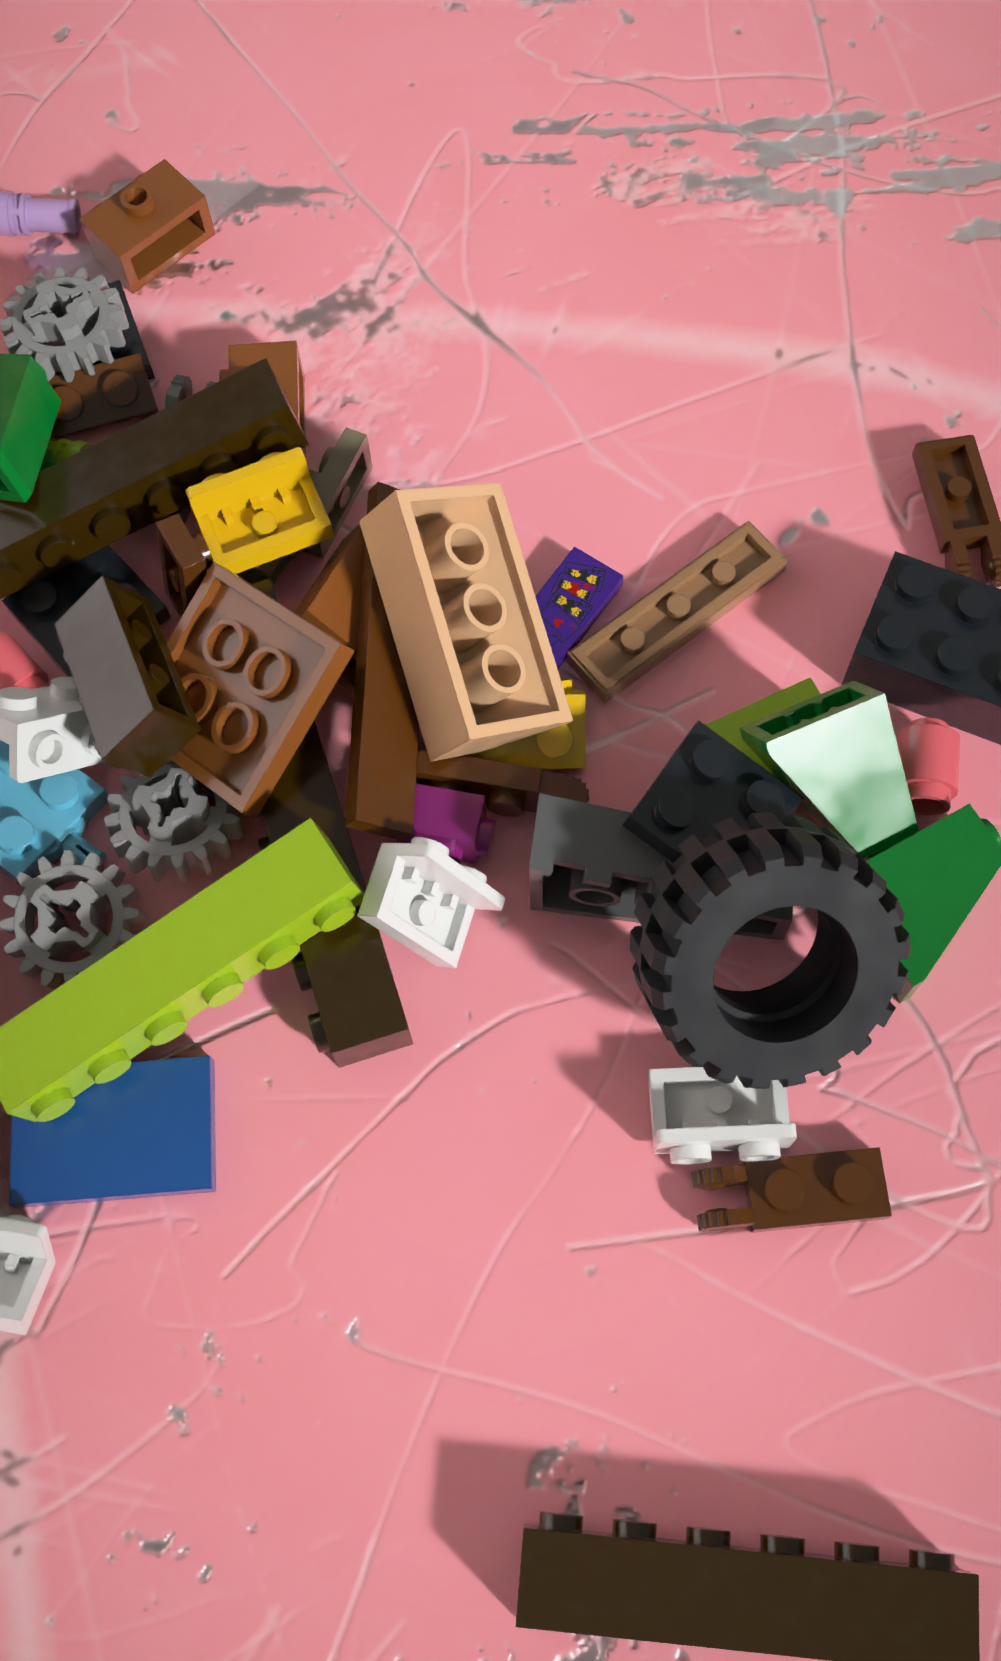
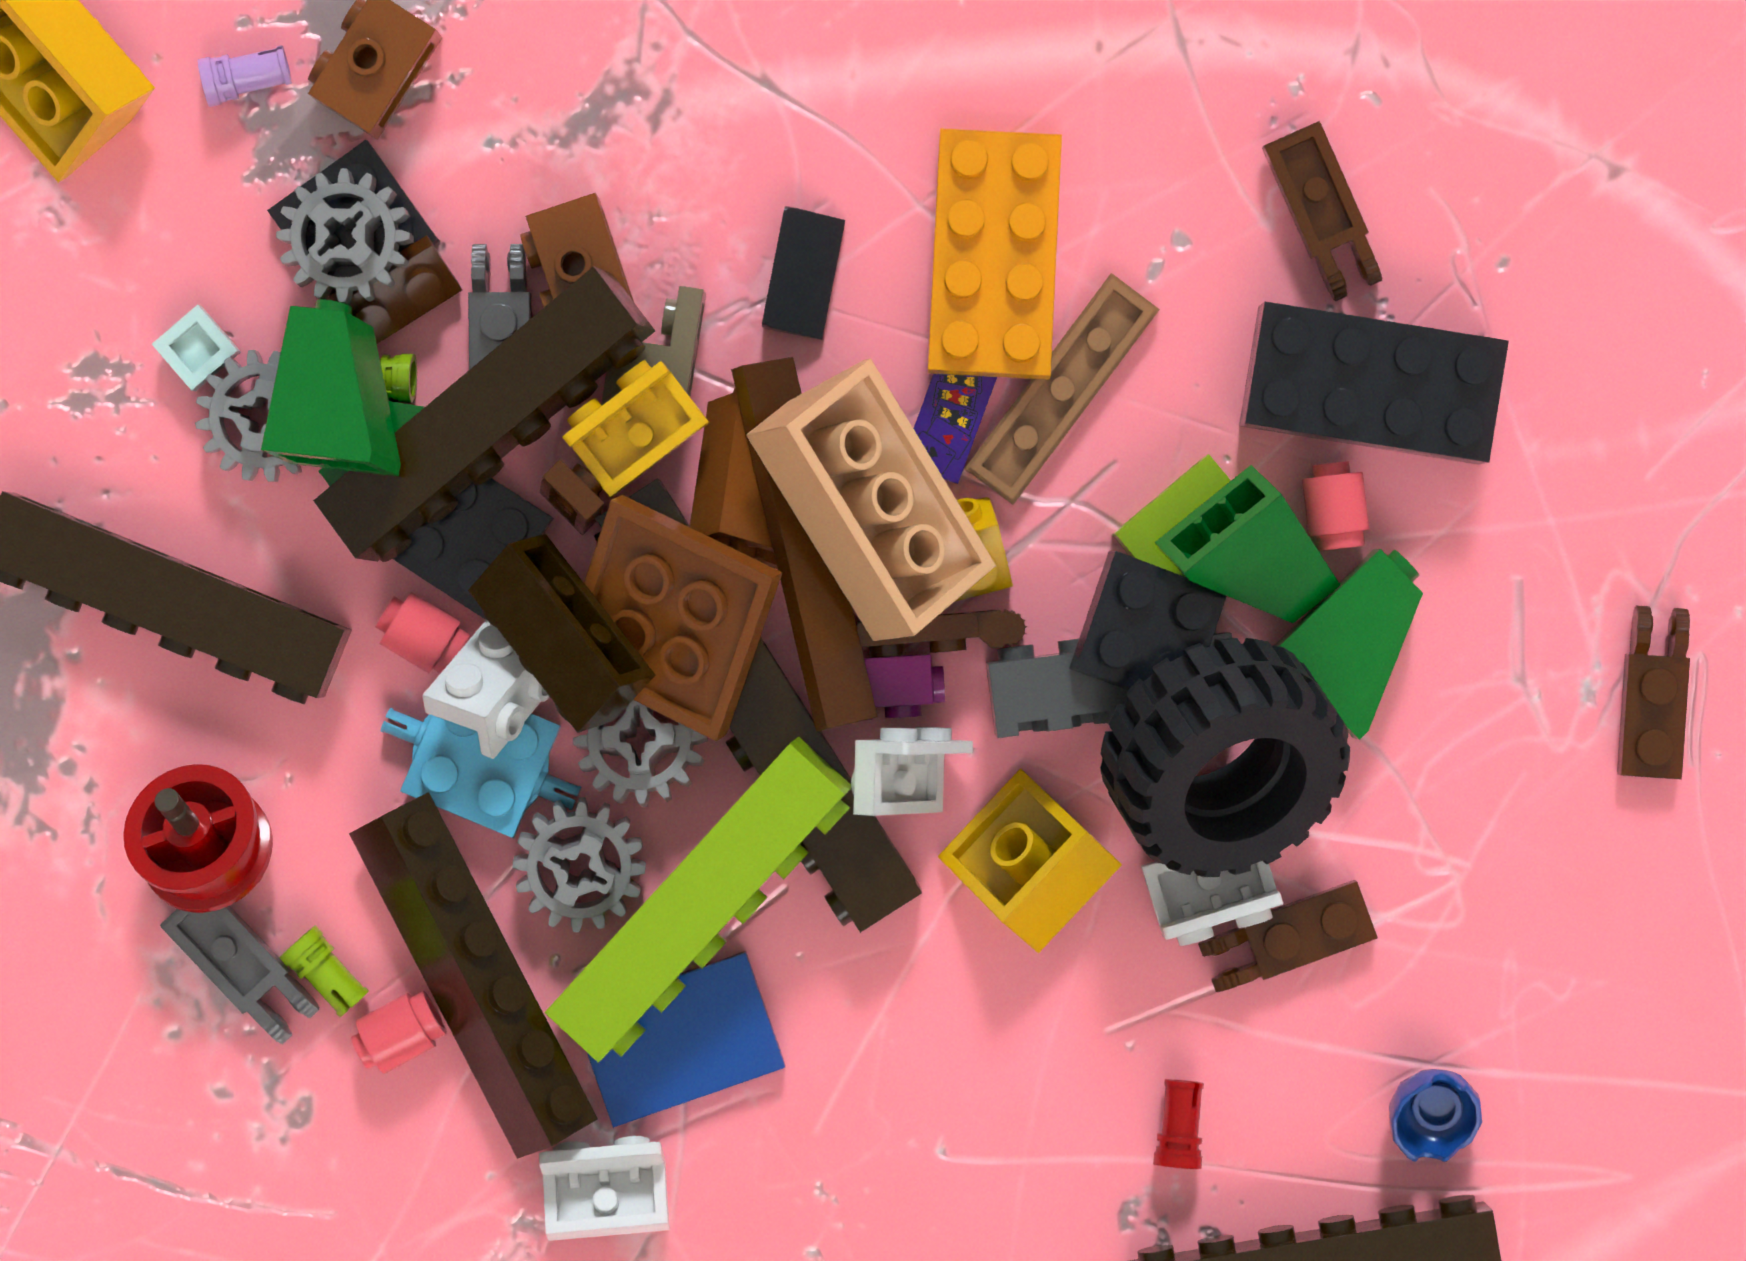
camera: 20 degrees left, 20 degrees up
none -> black slope [762,206,845,340]
none -> light orange plate [928,128,1062,380]
none -> yellow slope [937,768,1122,954]
none -> red pin [1153,1079,1204,1169]
none -> blue hair [1389,1069,1483,1162]

